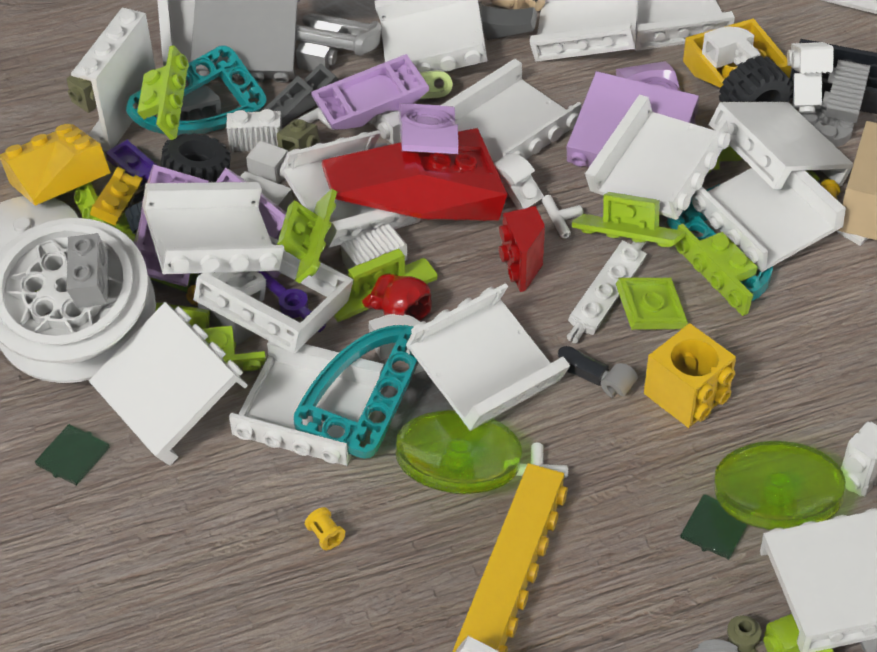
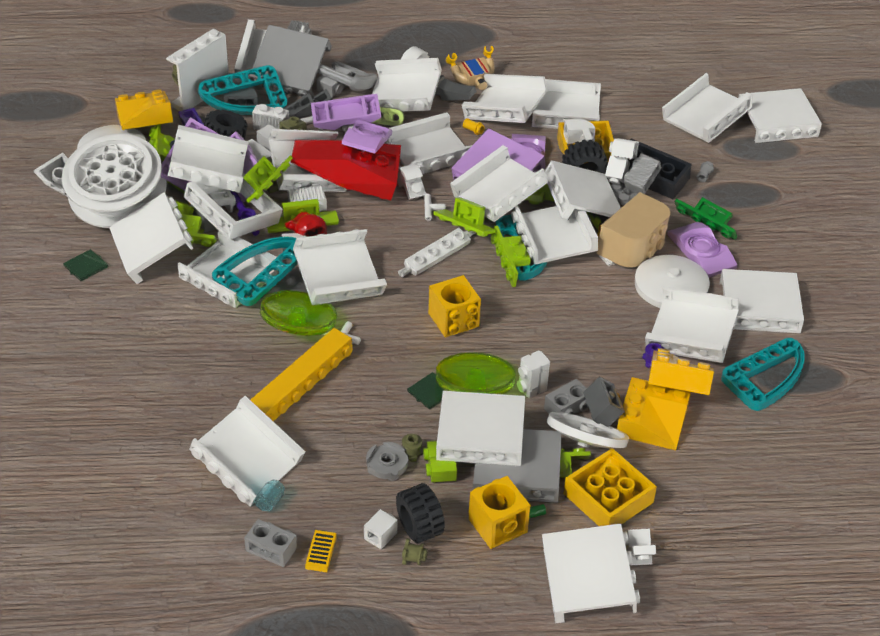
camera: 15 degrees right, 5 degrees down
light grey brick [66,233,108,308] -> none
yellow plate [90,167,143,226] -> none
lime bracket [137,45,189,140] -> none
yellow bush [304,507,345,551] -> none
red slope [499,206,545,292] -> none
piece [558,346,638,399] -> none
lime plate [616,278,688,330] -> none
none -> yellow pin [463,118,485,135]

